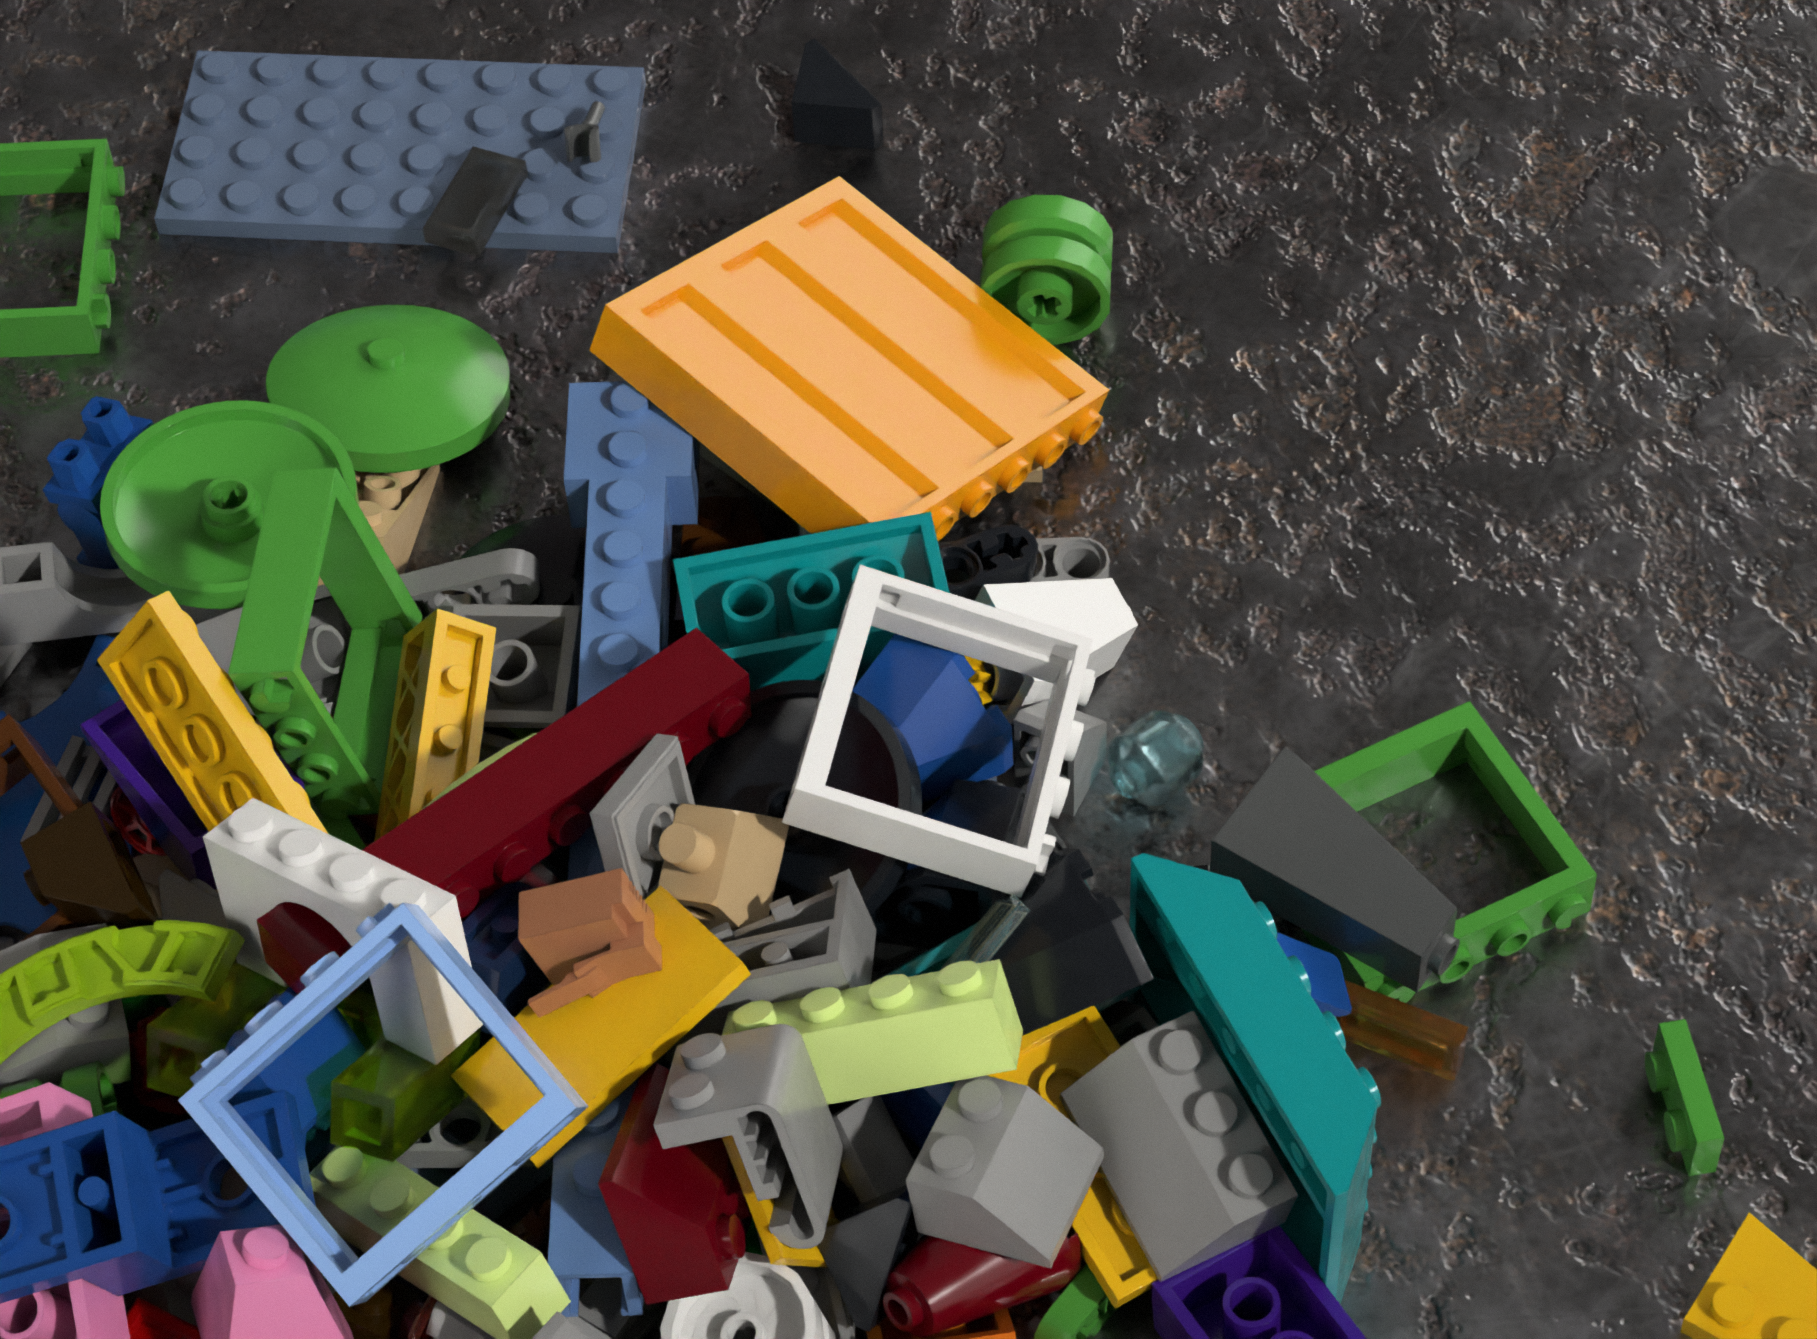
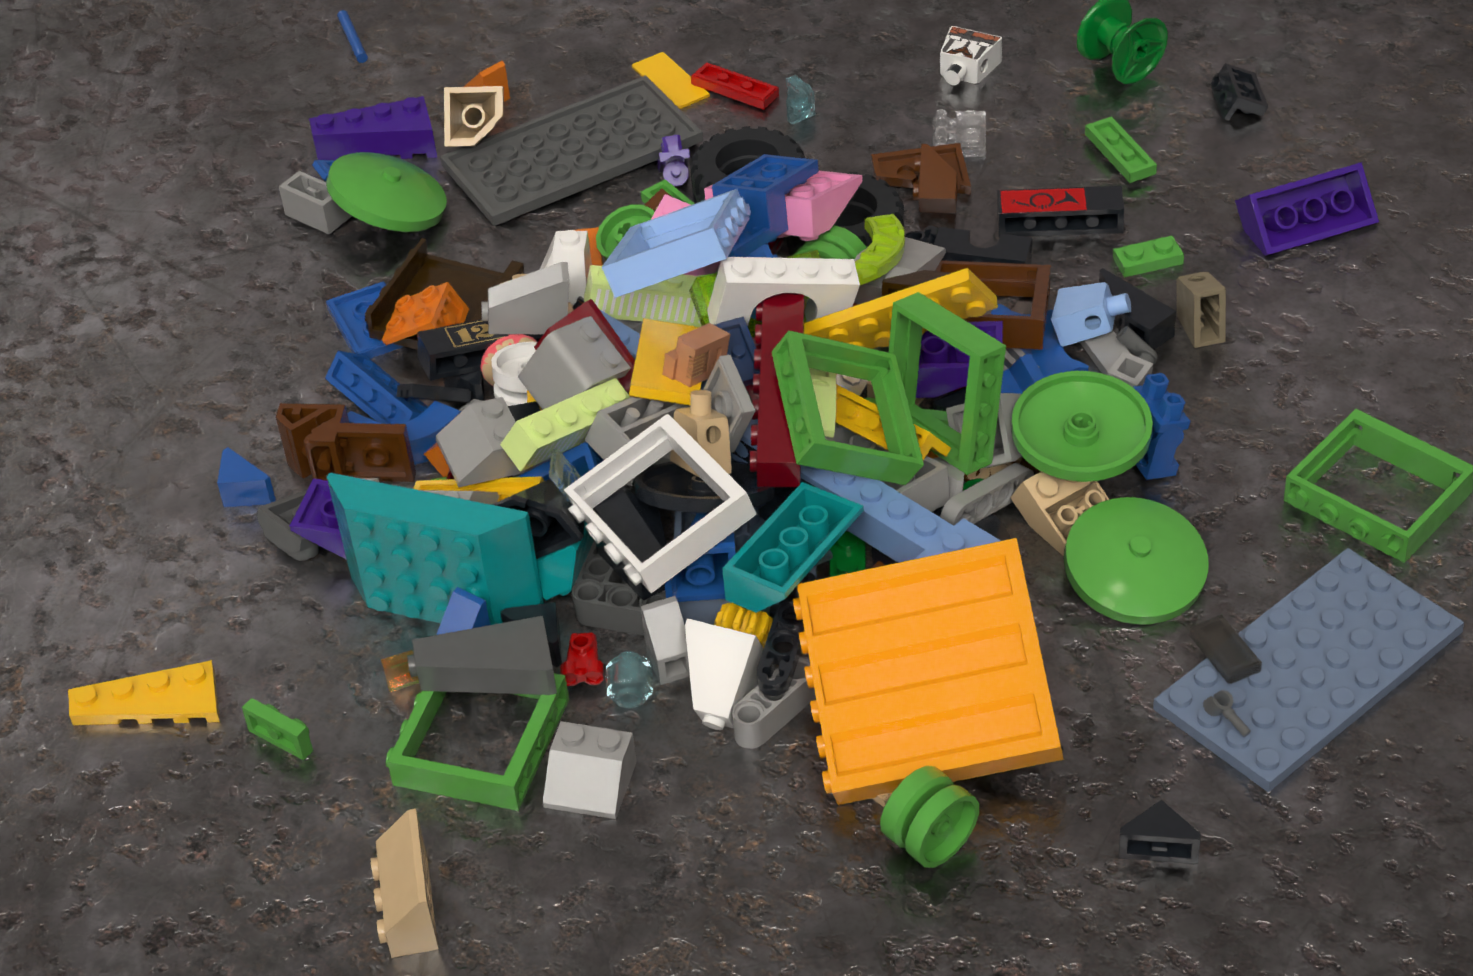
camera: 135 degrees right, 10 degrees down
none -> tan slope [371,808,438,958]
none -> slope [543,721,637,819]
none -> red plate [560,632,604,686]
none -> bright green window [772,330,924,485]

